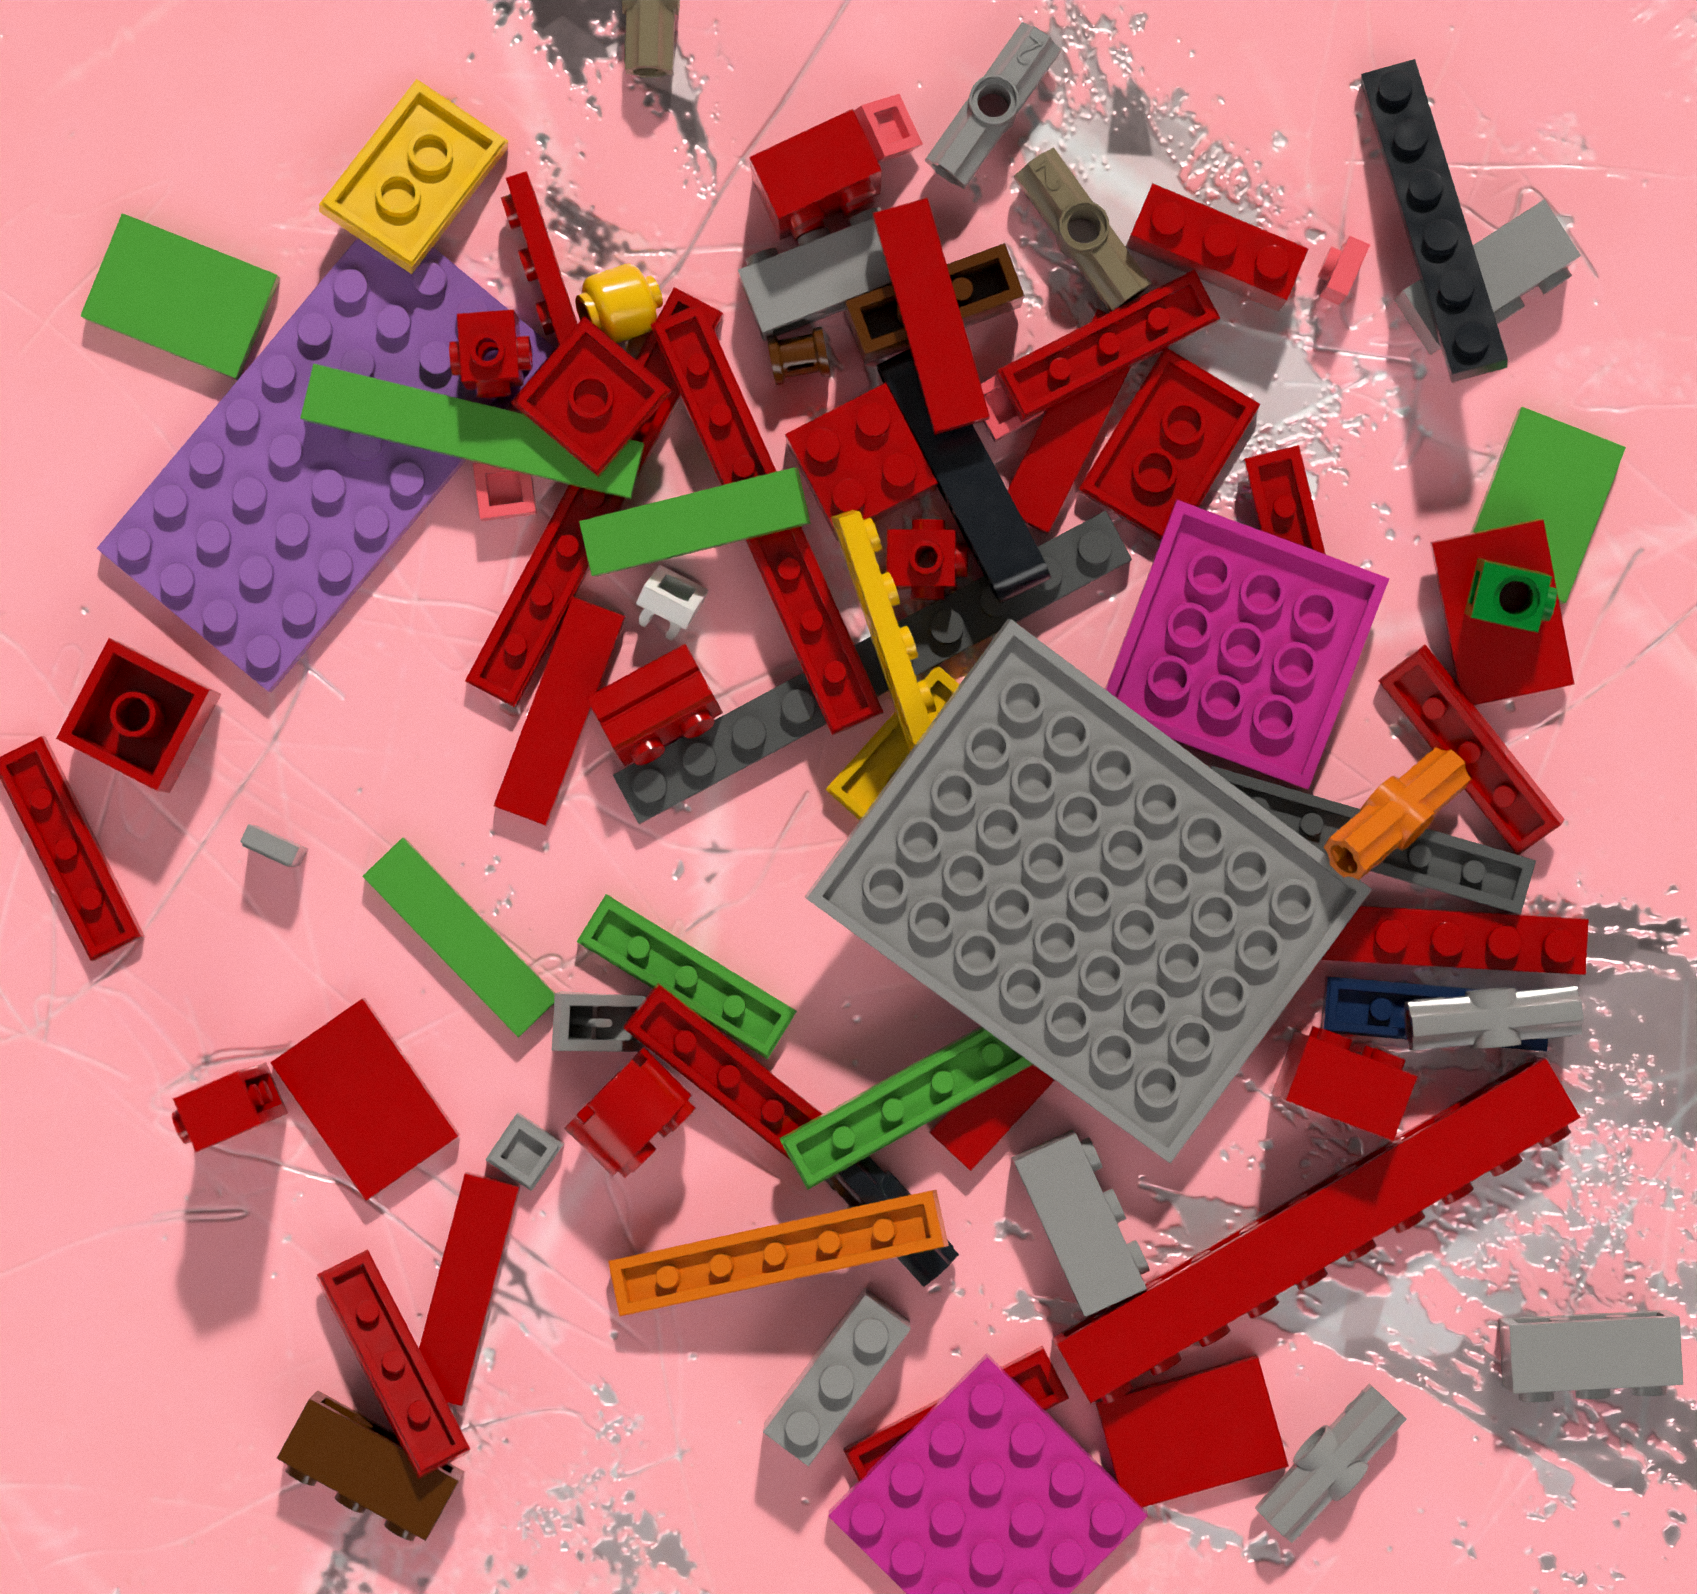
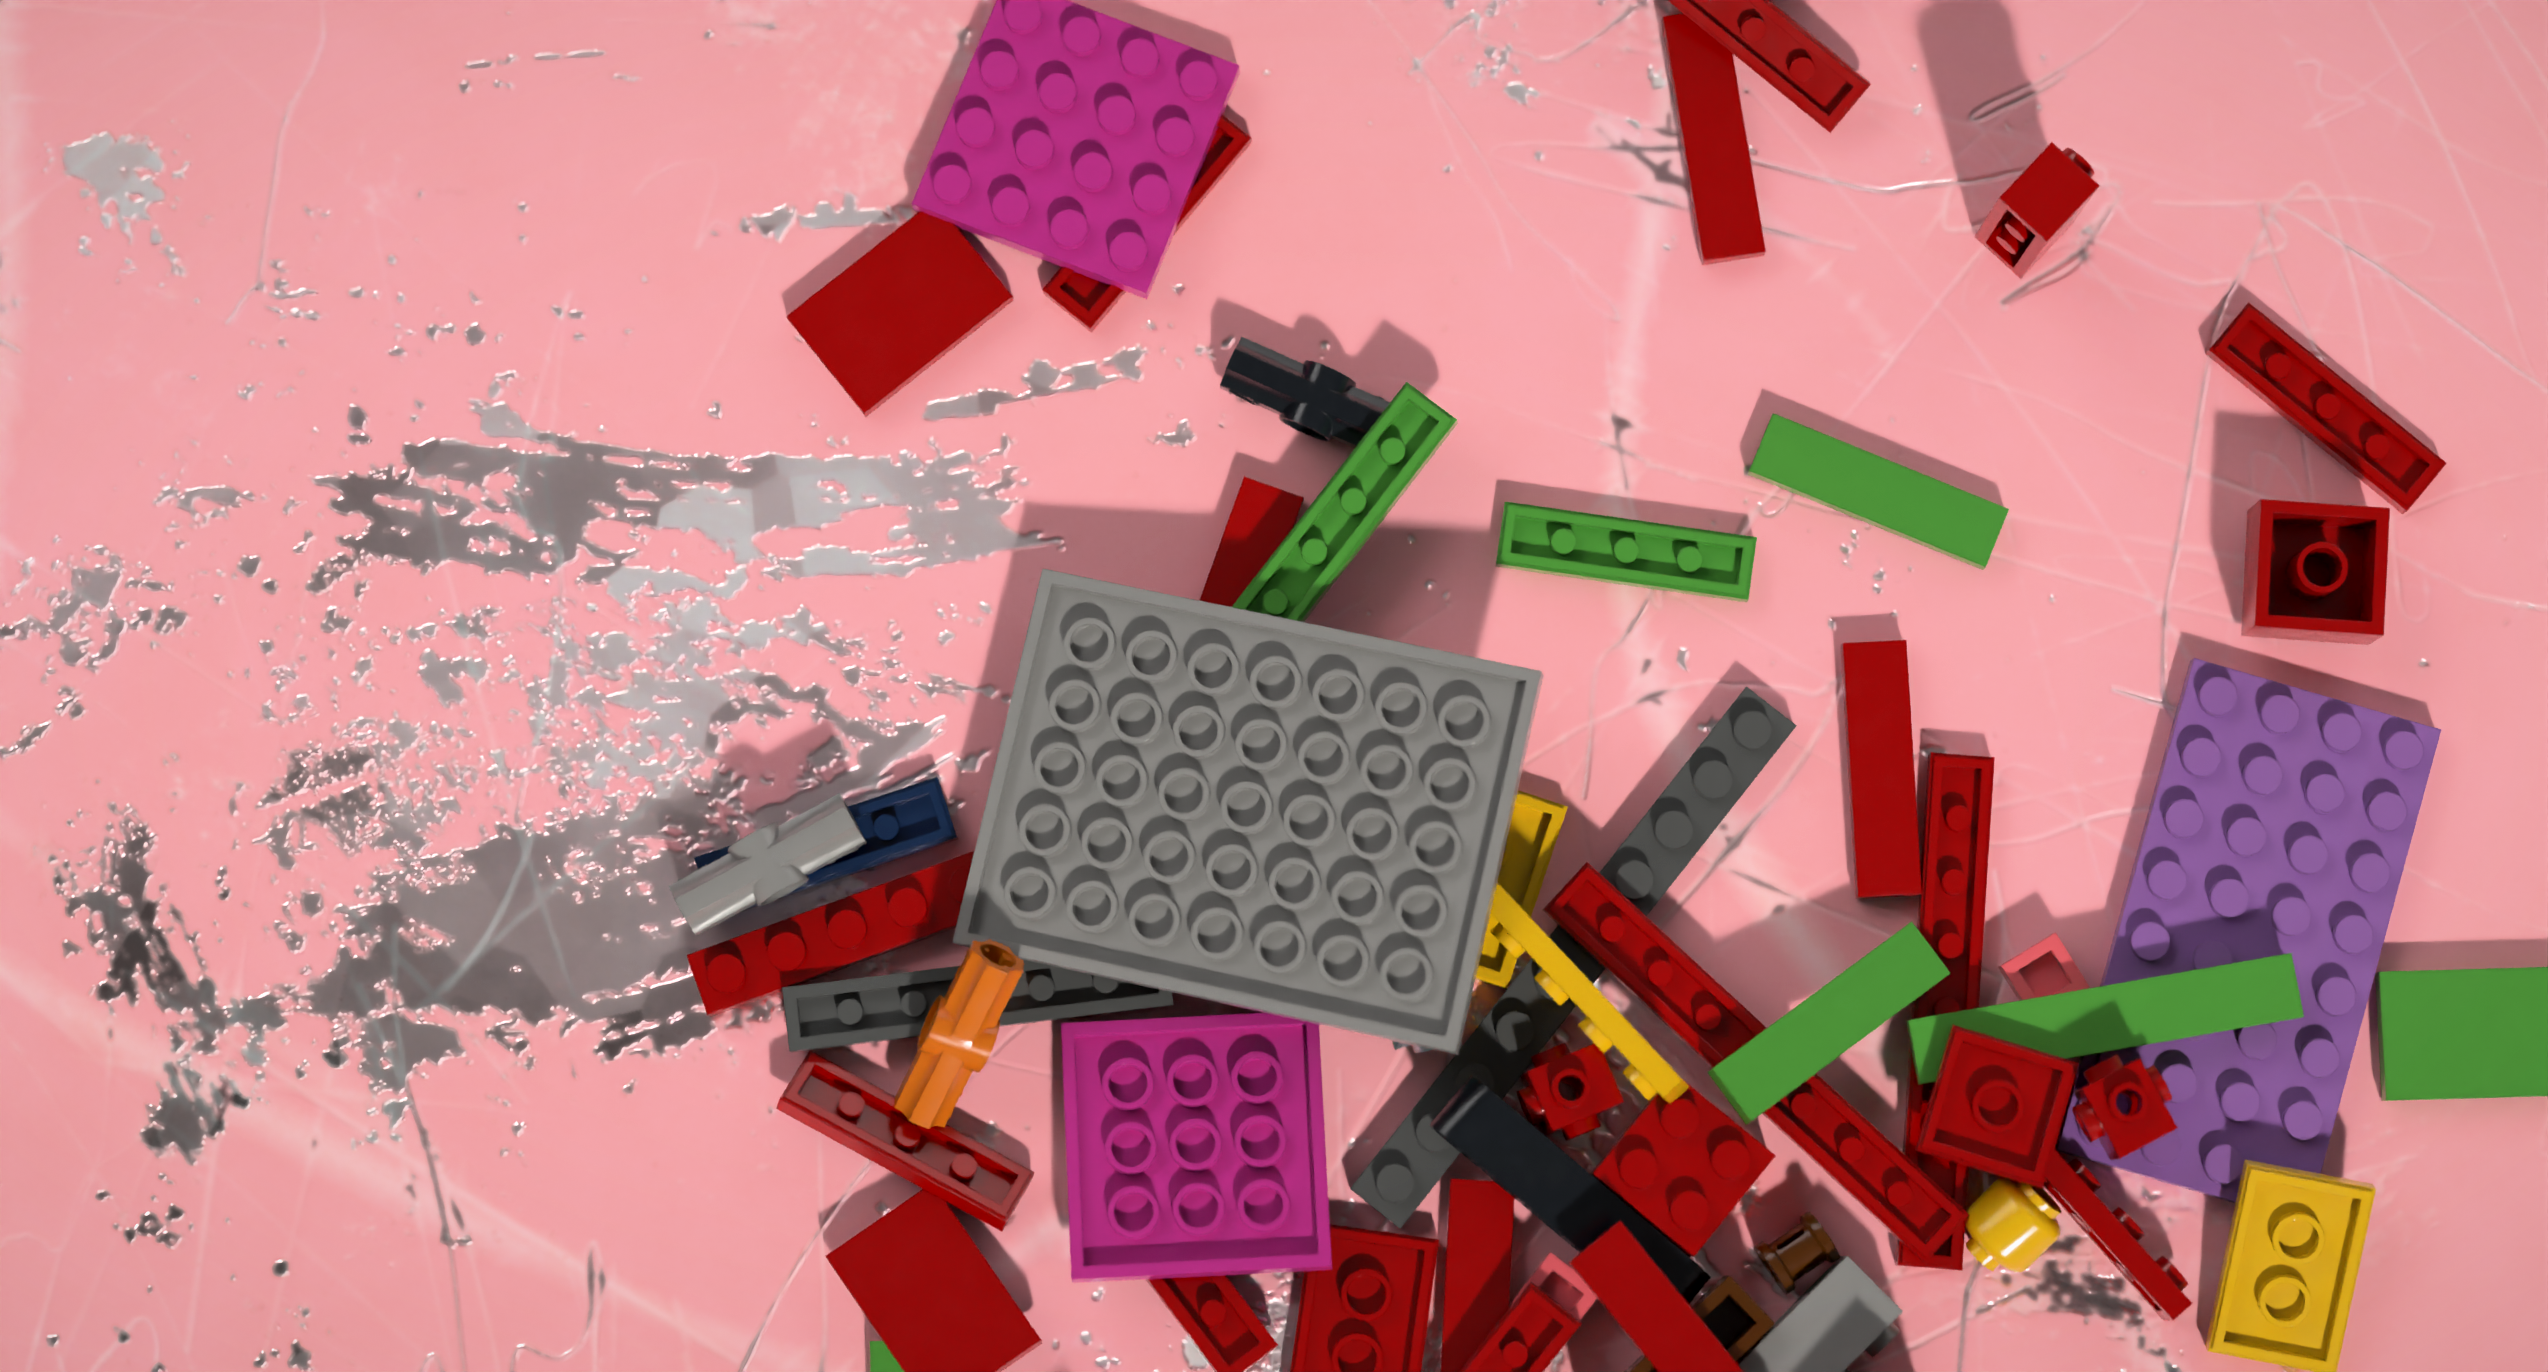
camera: 165 degrees right, 5 degrees down
light grey tile [240,824,308,867] -> none
red tile [270,998,460,1201] -> none
light grey tile [485,1112,565,1191] -> none
light grey slope [551,991,647,1052] -> none
red brick [564,1047,696,1178] -> none
red brick [586,644,723,767] -> none
orange plate [608,1190,949,1317] -> none
red tile [623,983,823,1161] -> none
white tile [636,565,709,641] -> none
light grey brick [763,1287,911,1467] -> none
light grey brick [1011,1130,1150,1317] -> none
red brick [1053,1056,1581,1404] -> none
light grey piece [1255,1383,1407,1543] -> none
red brick [1271,1026,1418,1141] -> none
green brick [1464,558,1557,632] -> none
light grey brick [1499,1310,1684,1402] -> none

